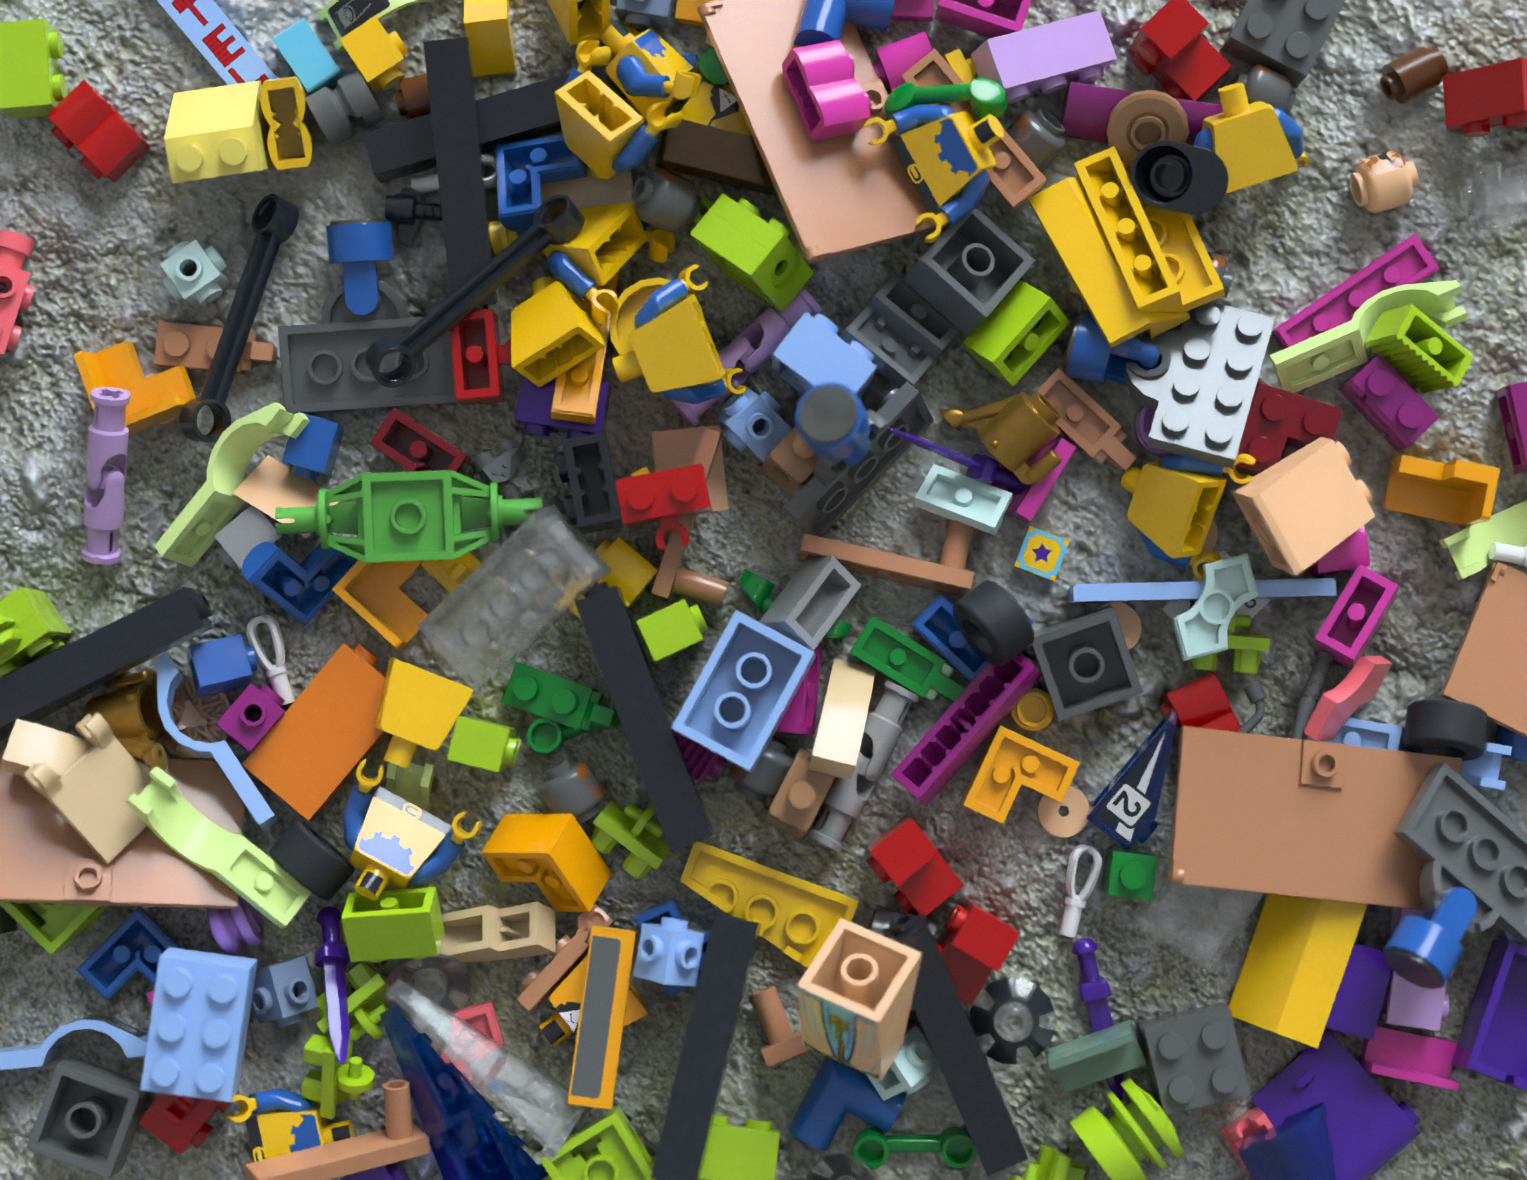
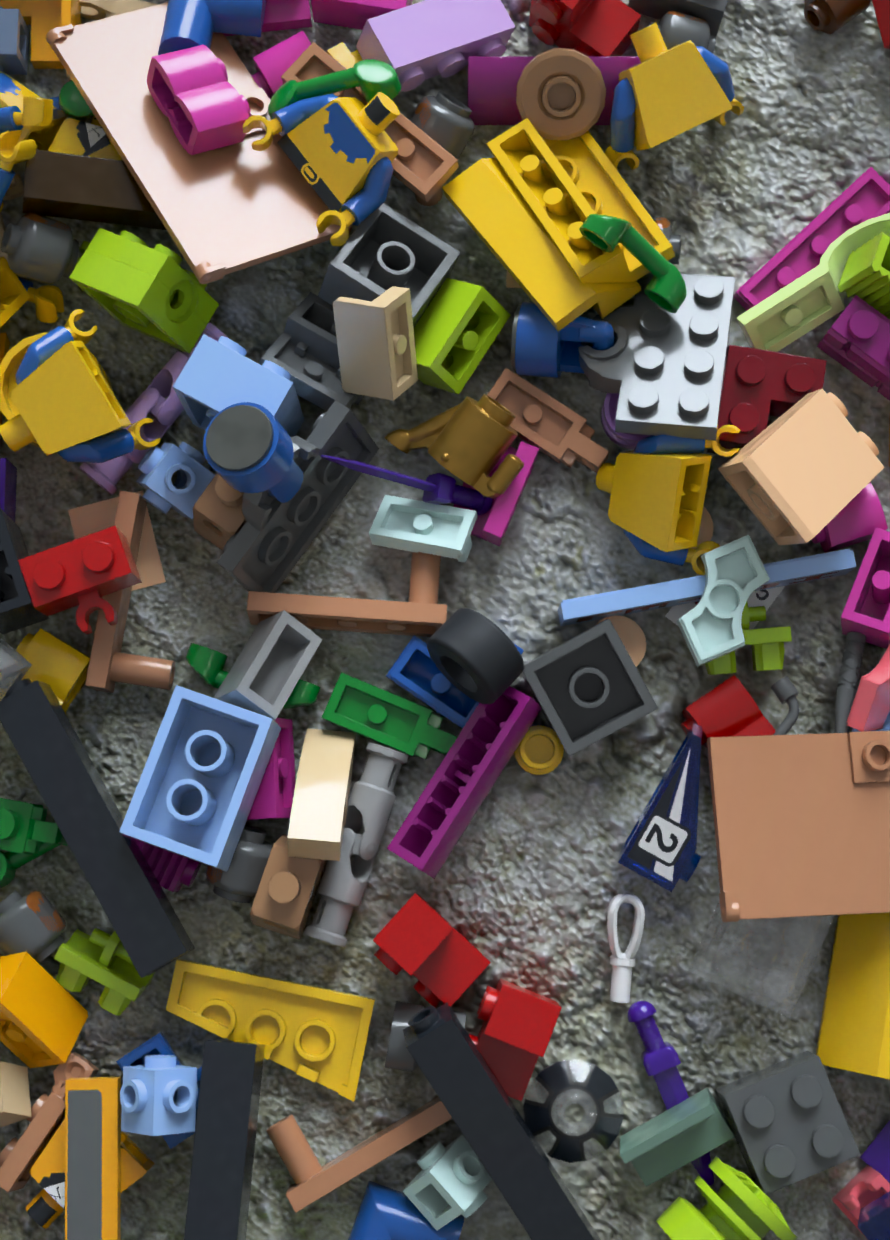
camera: 10 degrees left, 5 degrees down
lime brick [636,599,709,663] -> none
light nougat slope [797,918,921,1081] -> none
light orange panel [959,725,1080,824] -> none
tile [1013,526,1070,582] -> none
light nougat wheel [1037,786,1090,837] -> none
green brick [1101,848,1157,901] -> none
black cap [1131,141,1229,215] -> none
light nougat head [1350,151,1419,213] -> none
none -> tan panel [333,286,418,401]
none -> green bar [579,214,687,313]

